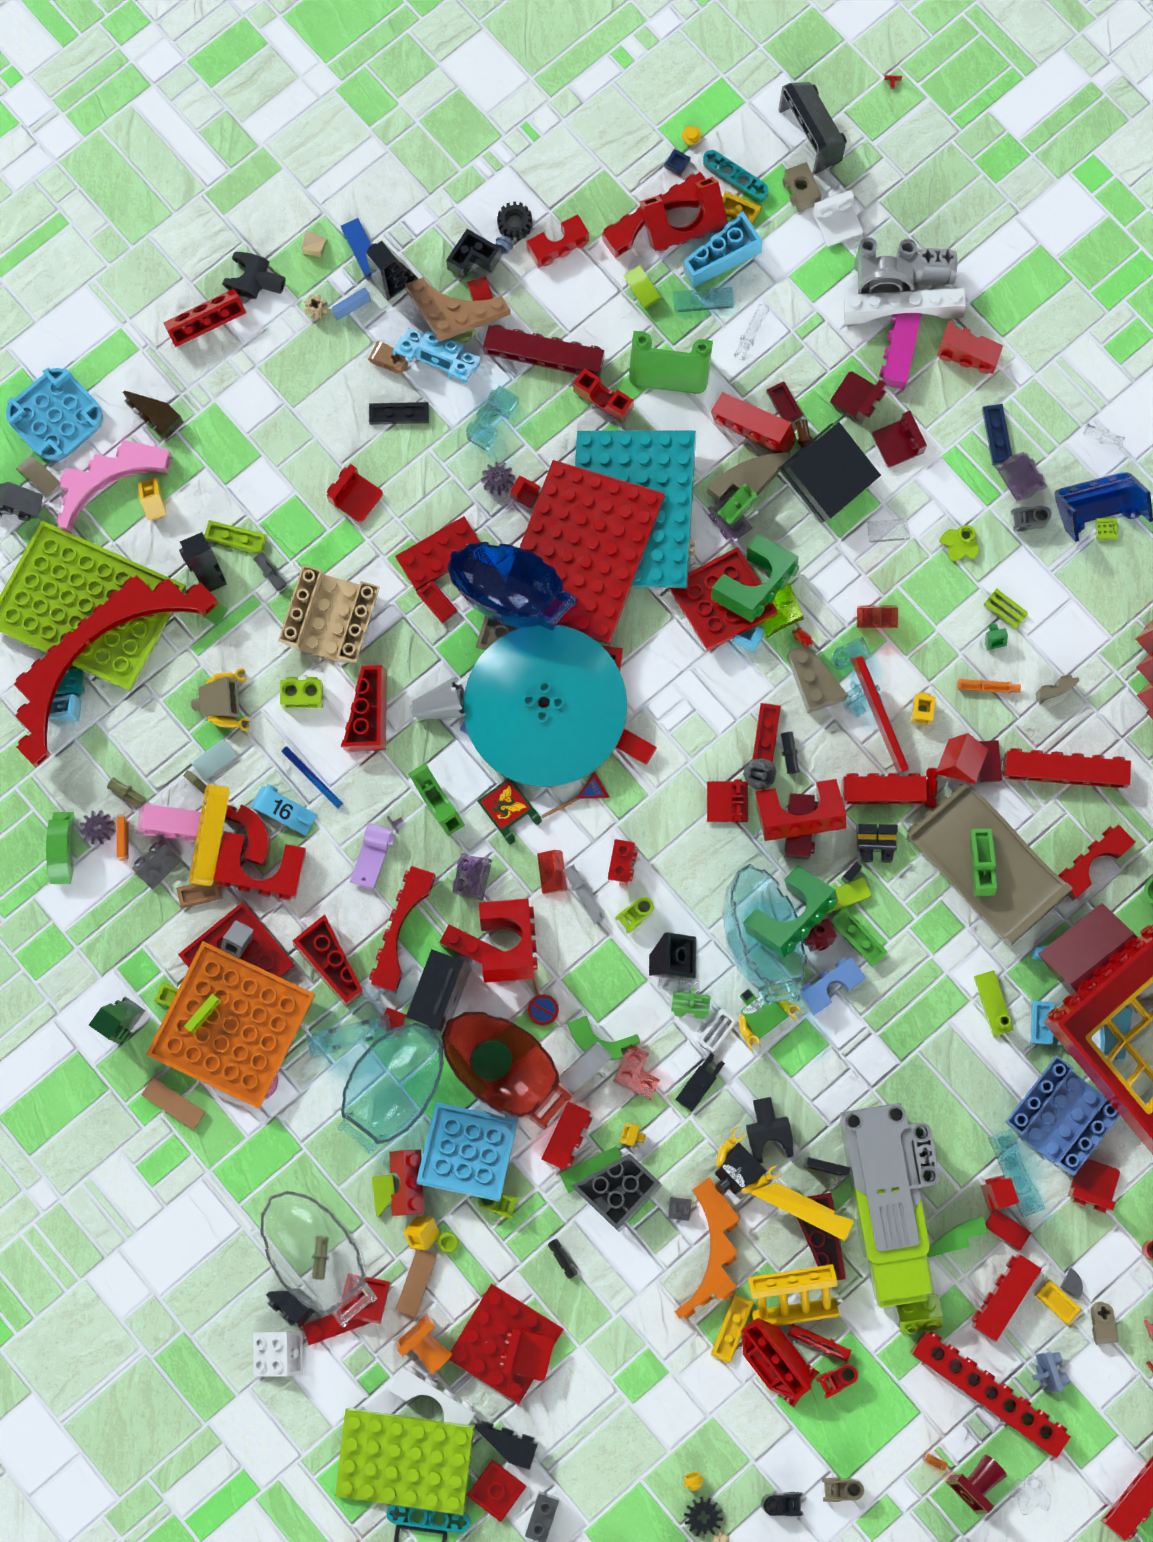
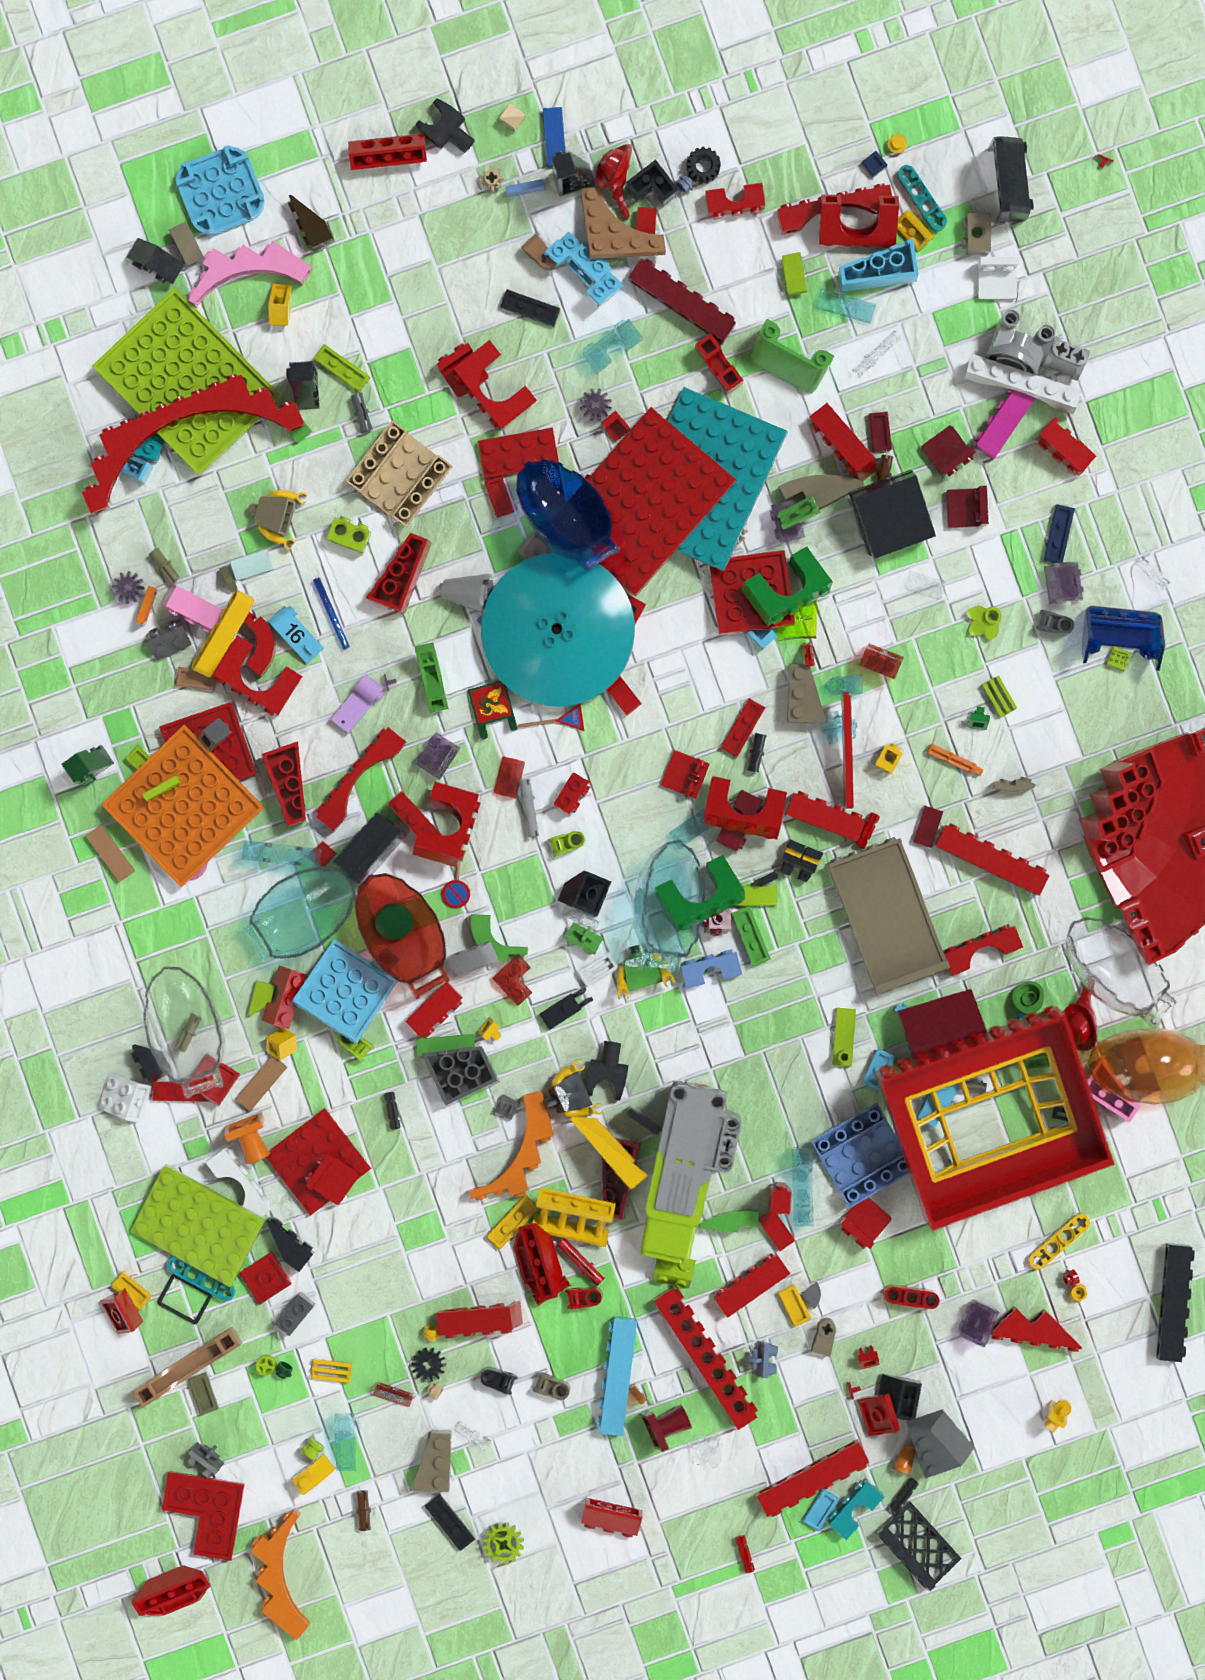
camera: 20 degrees right, 10 degrees up
bright green arch [46,812,75,884] -> none
lime tile [437,1232,459,1253] -> none
dark grey piece [743,758,777,790] -> none
red slope [936,733,988,784] -> none
bright green slope [970,829,997,896] -> none
none -> red wedge [436,1301,523,1338]
none -> red arch [452,340,537,430]
none -> red hat [596,144,632,219]
none -> medium azure brick [597,1316,637,1436]
none -> clear light blue tile [669,808,711,849]

